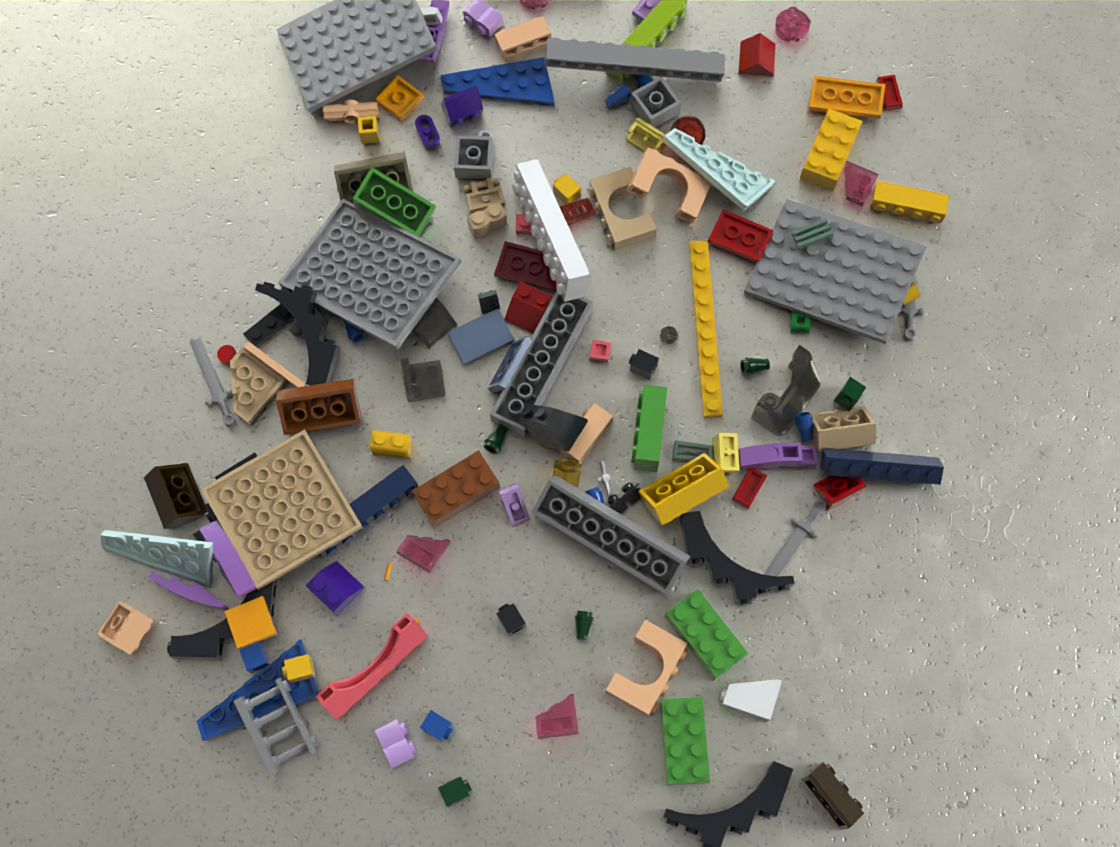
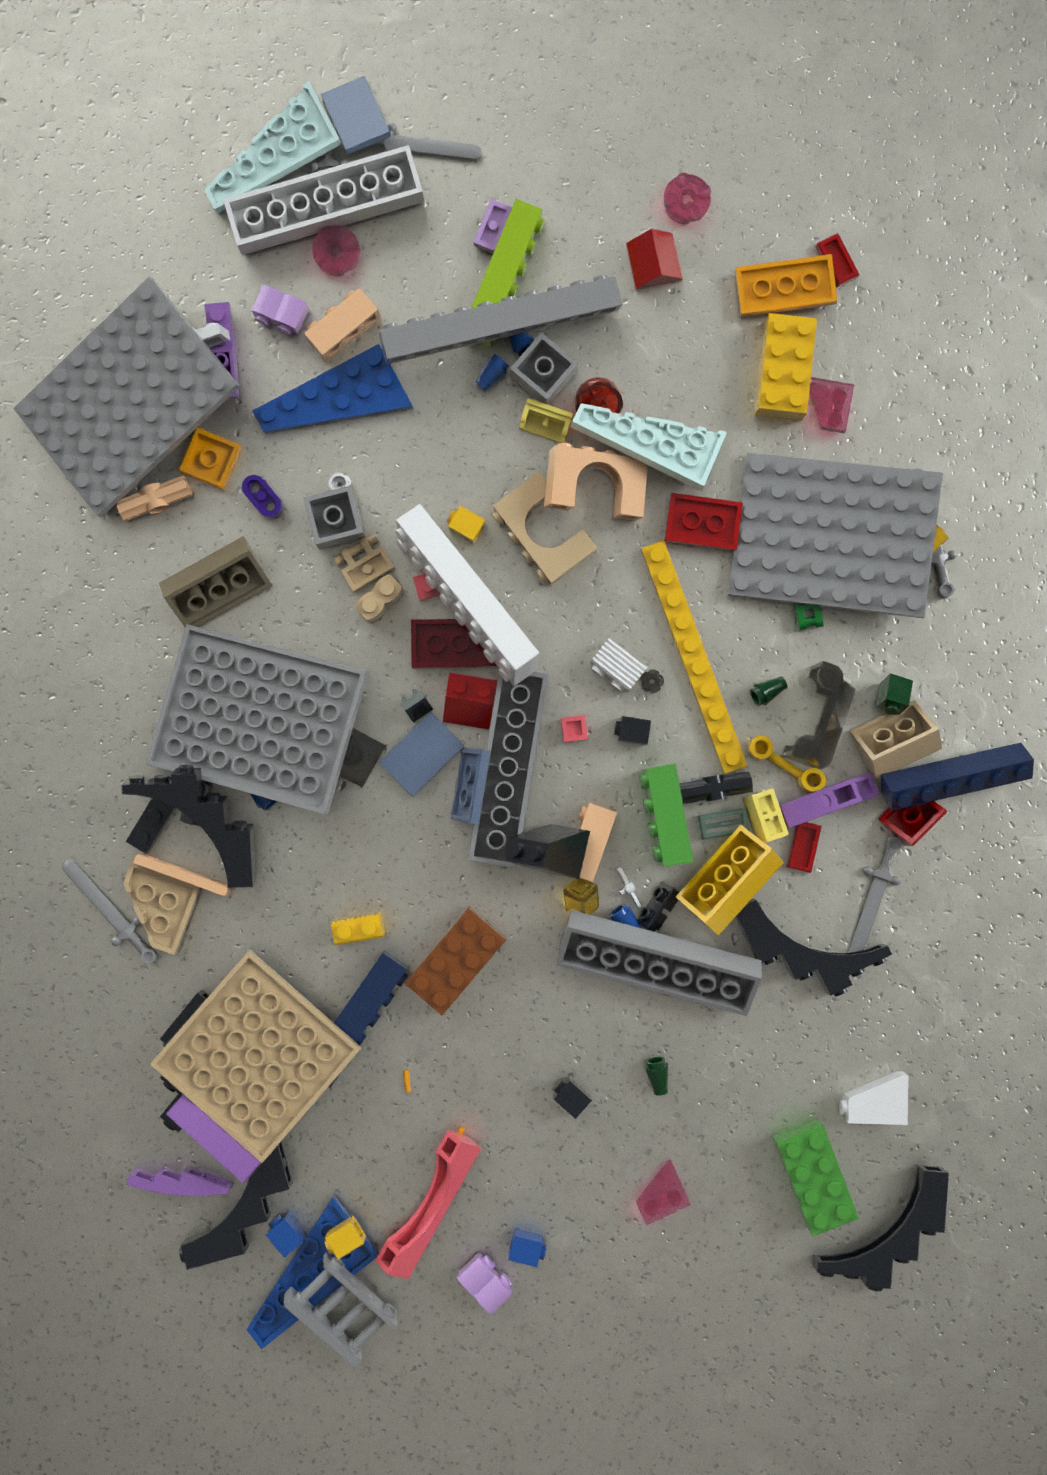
camera: 20 degrees left, 15 degrees up
light nougat slope [97,600,153,655] -> none
light aqua wing [101,530,213,587] -> none
dark brown slope [144,463,207,529] -> none
red tile [217,345,237,365] -> none
light orange tile [224,596,277,650] -> none
dark orange brick [276,379,361,435] -> none
dark purple slope [305,561,365,616] -> none
bright green brick [353,167,436,237] -> none
yellow brick [358,116,380,144] -> none
clear pink wing [397,535,451,573] -> none
clear smoke bracket [401,358,446,402] -> none
dark green brick [438,776,472,808] -> none
dark purple slope [441,85,483,126] -> none
dark green cone [484,424,508,454] -> none
lavender slope [499,484,530,526] -> none
clear red slope [559,198,596,226] -> none
light nougat arch [605,620,689,717] -> none
bright green brick [665,589,748,681] -> none
sand green tile [792,218,834,249] -> none
blue cone [794,412,813,442] -> none
dark brown slope [801,762,864,830] -> none
yellow brick [870,180,950,223] -> none
none -> white brick [590,638,647,692]
none -> black piece [679,772,753,804]
none -> yellow piece [748,735,826,793]

